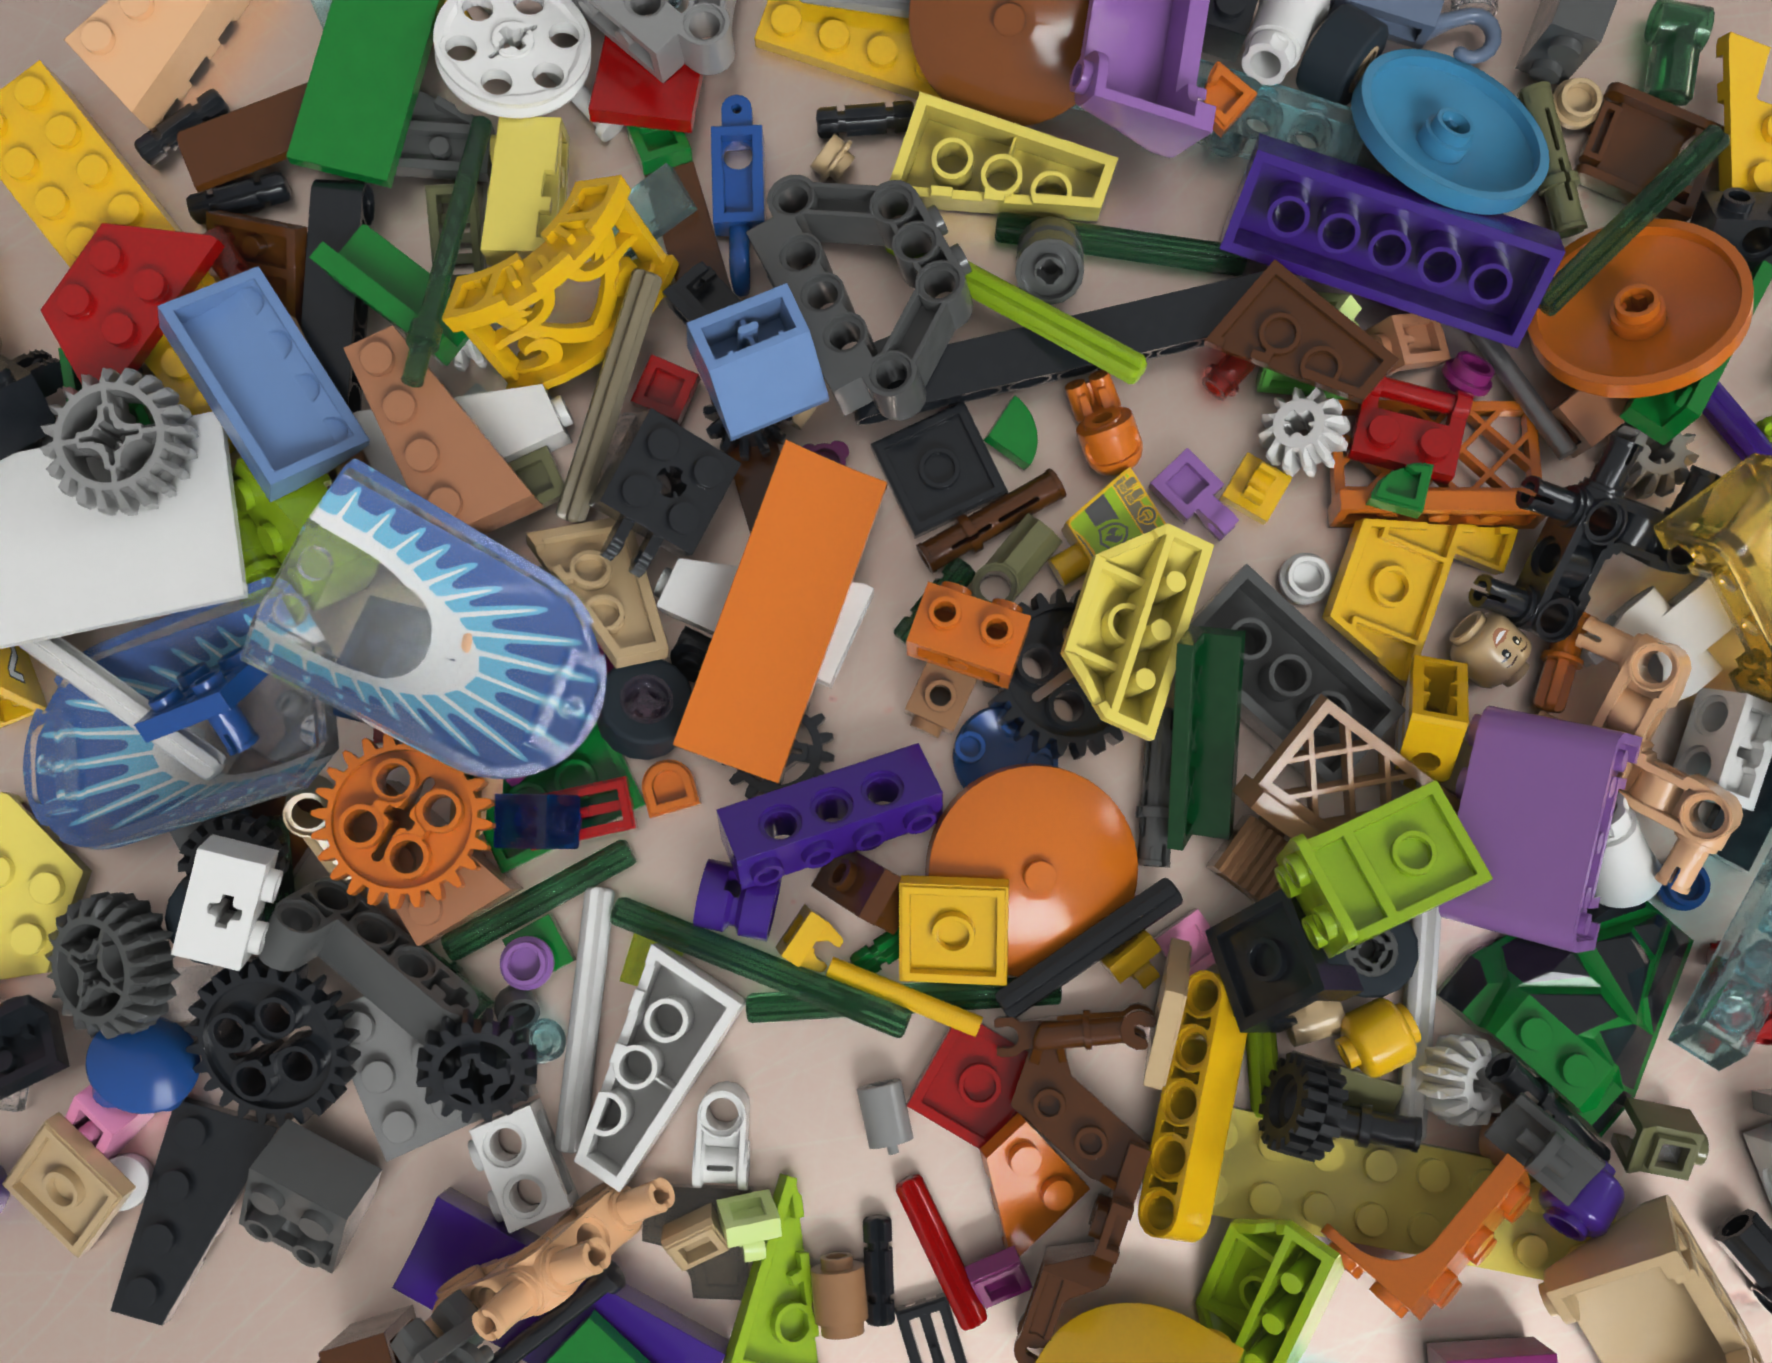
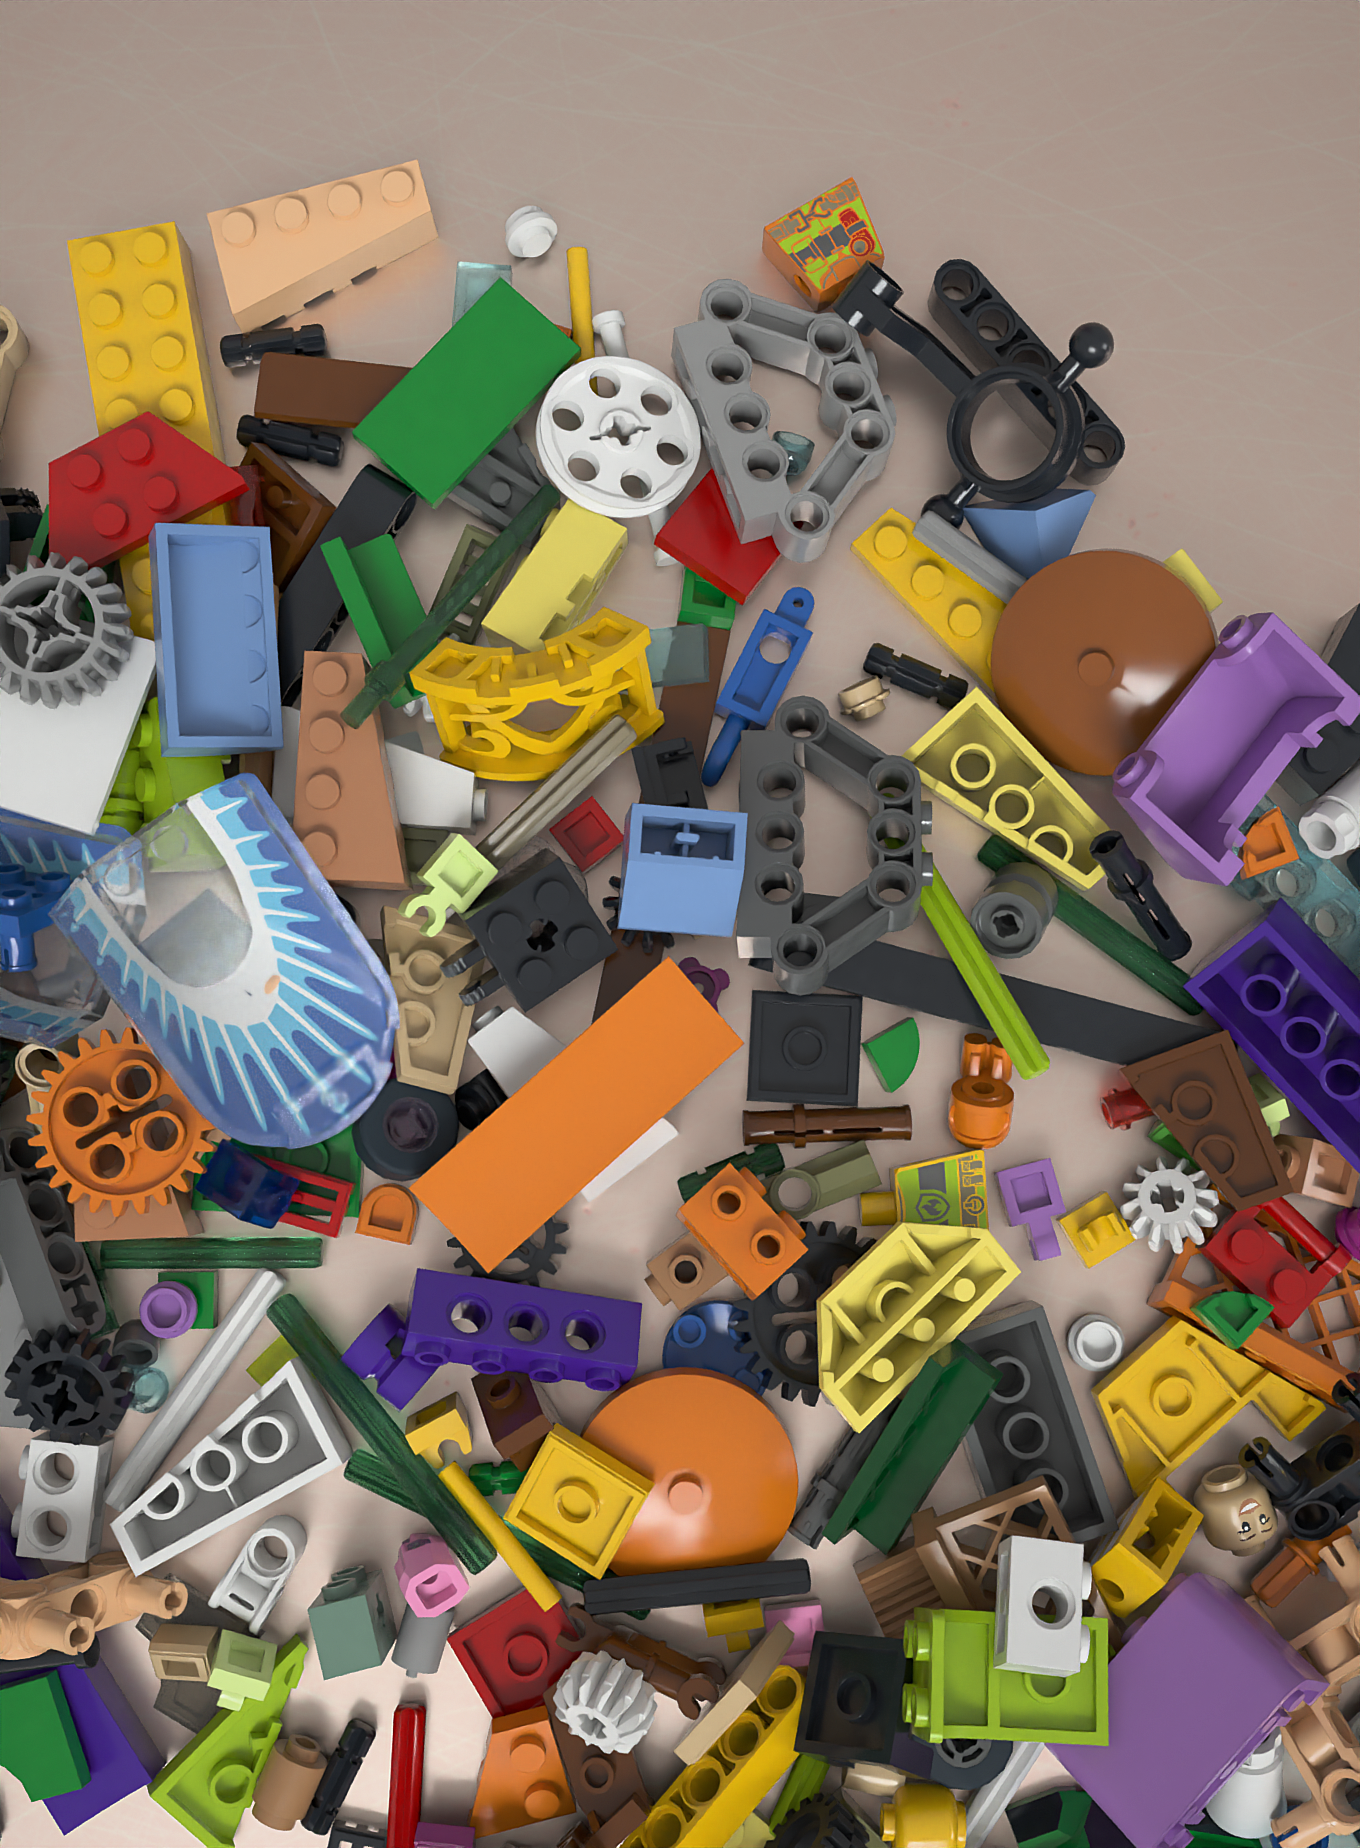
camera: 30 degrees right, 0 degrees up
none -> sand green brick [307,1565,398,1680]
none -> bright pink rock [394,1533,470,1617]
none -> yellowish green plate [398,833,499,937]
none -> white gear [553,1650,658,1754]
none -> white brick [993,1535,1092,1677]
none -> black pin [1089,830,1192,961]

